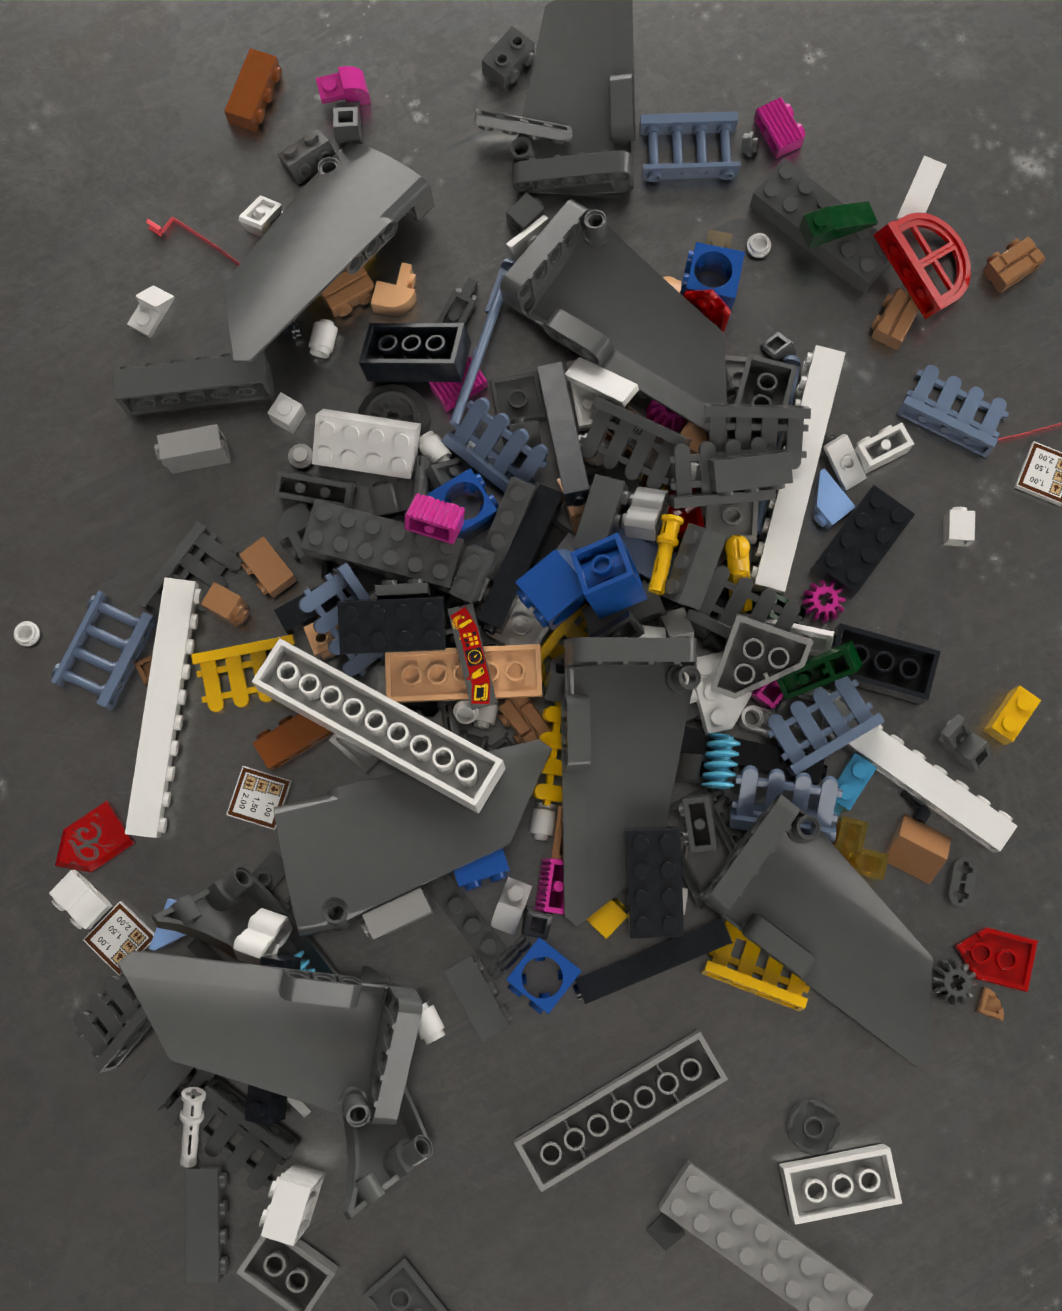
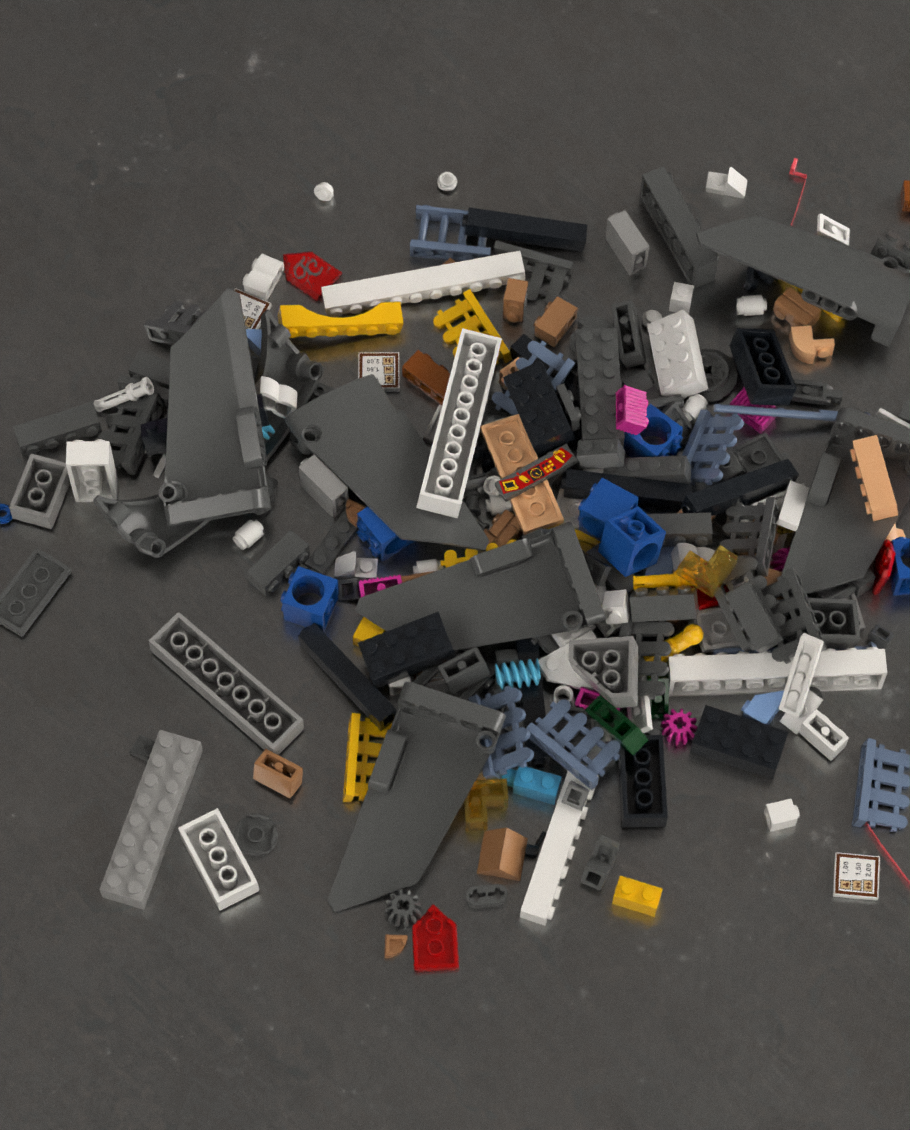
camera: 70 degrees right, 15 degrees down
none -> medium nougat brick [253,749,303,798]
none -> yellow arch [277,302,403,338]
none -> medium nougat tile [346,499,366,527]
none -> black brick [462,207,587,252]
none -> dark grey slope [561,780,590,811]
none -> white brick [602,589,631,624]
none -> clear yellow brick [677,545,738,598]
none -> white plate [779,633,824,718]
none -> light nougat brick [850,435,898,521]

